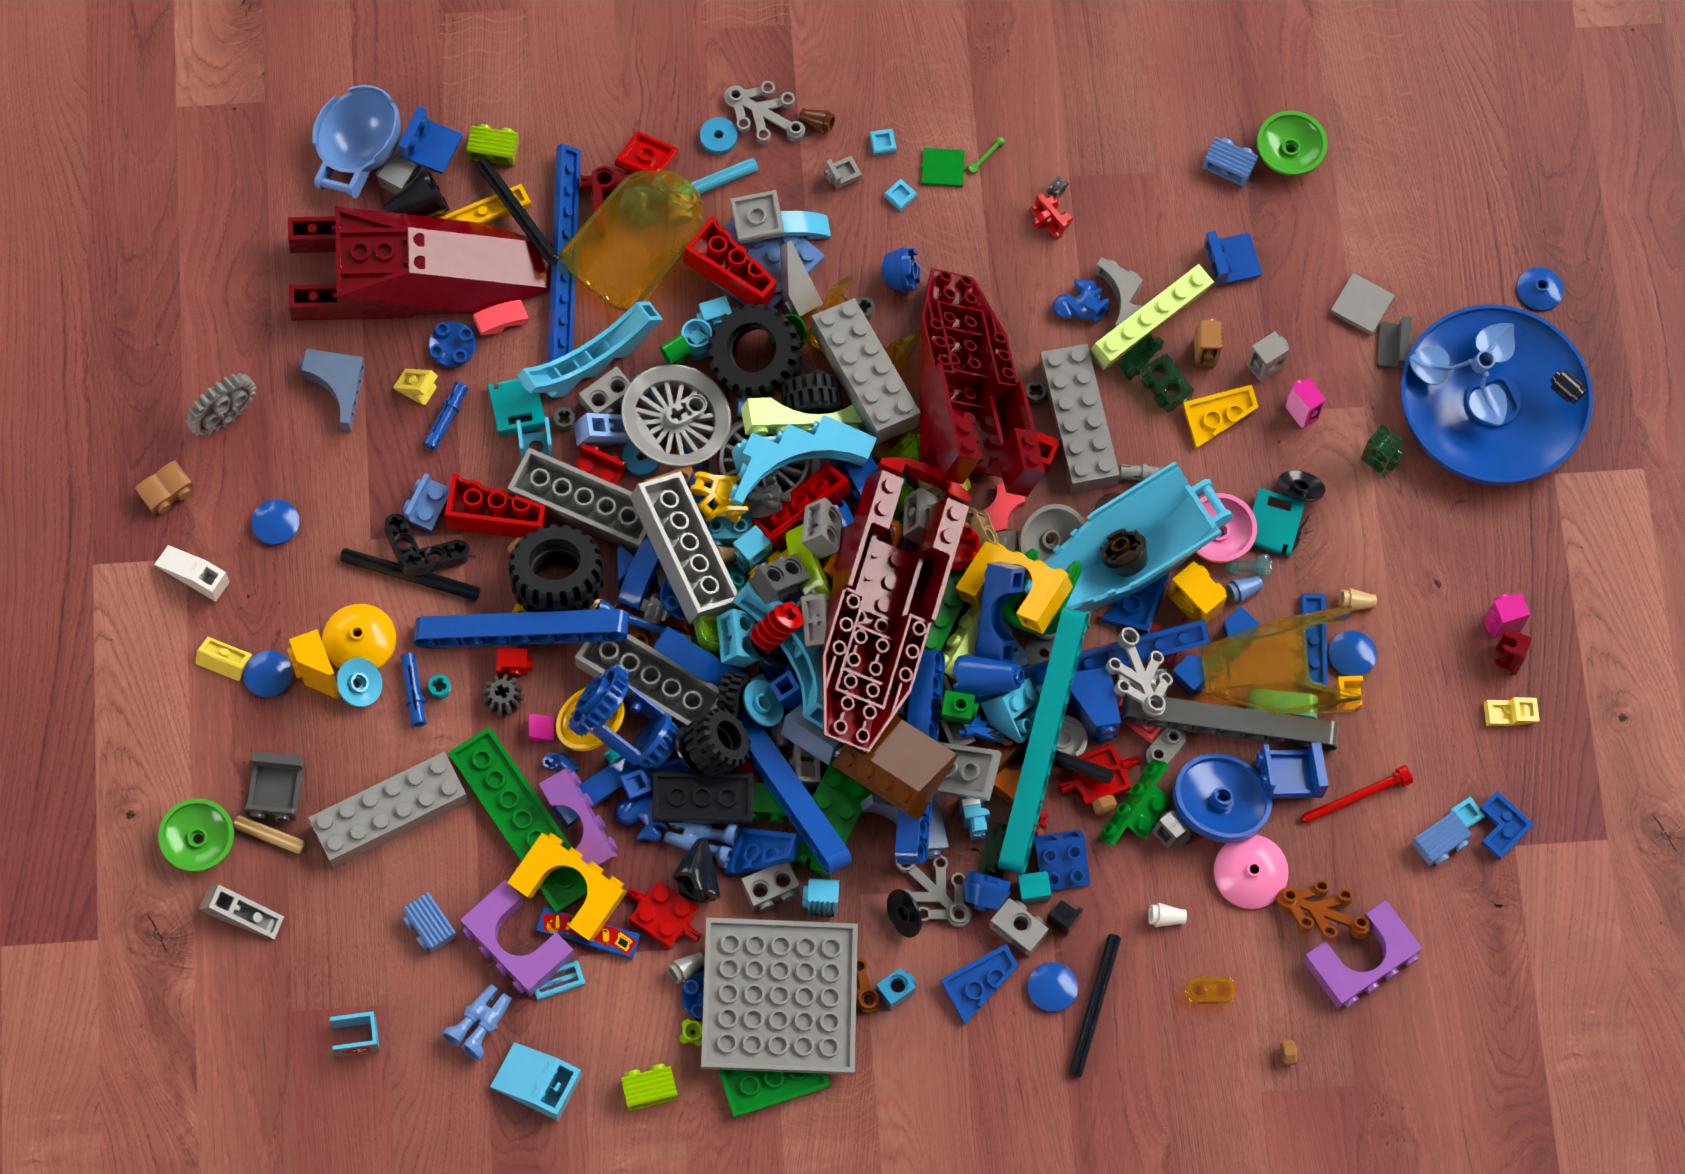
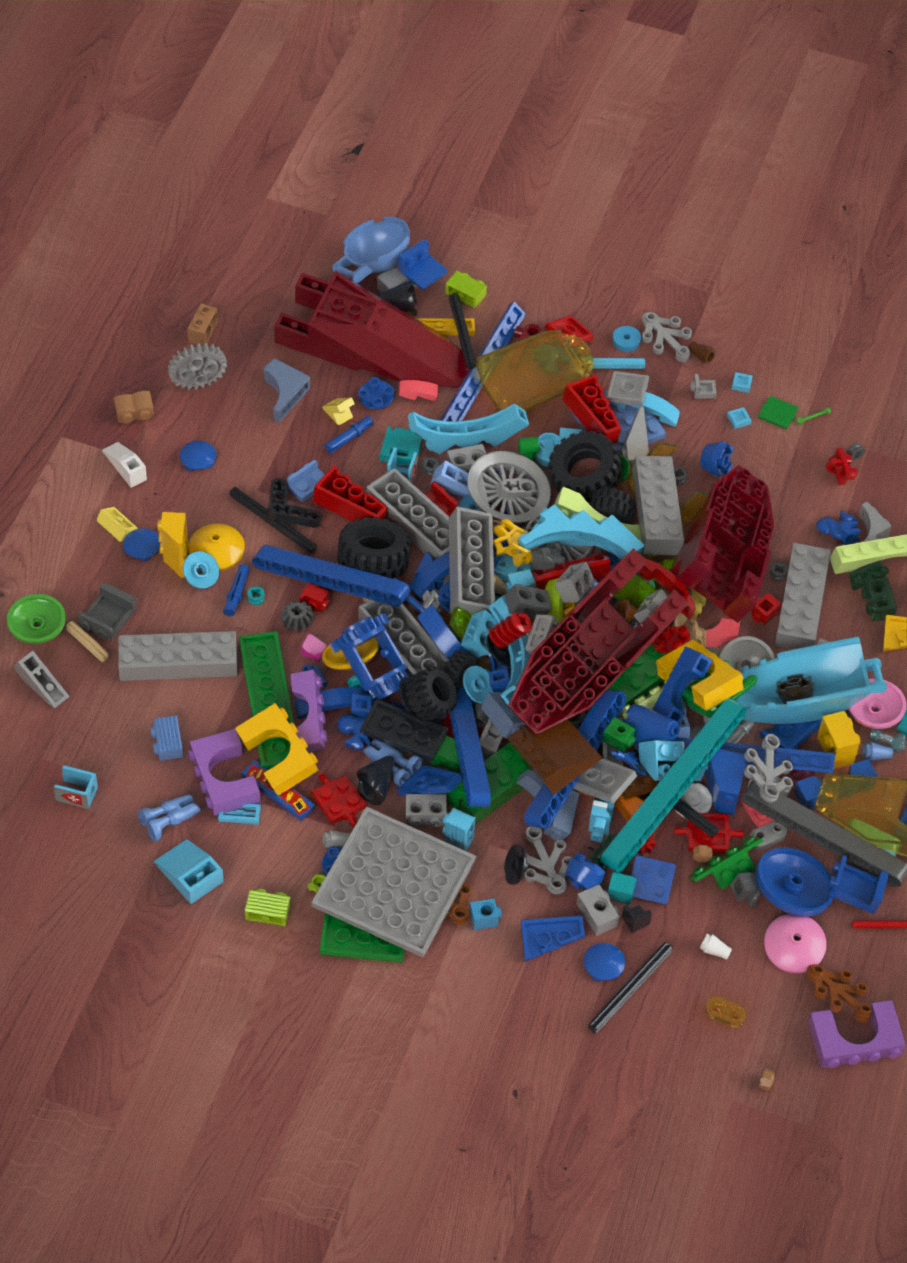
camera: 25 degrees right, 15 degrees down
none -> medium nougat brick [187,303,218,346]

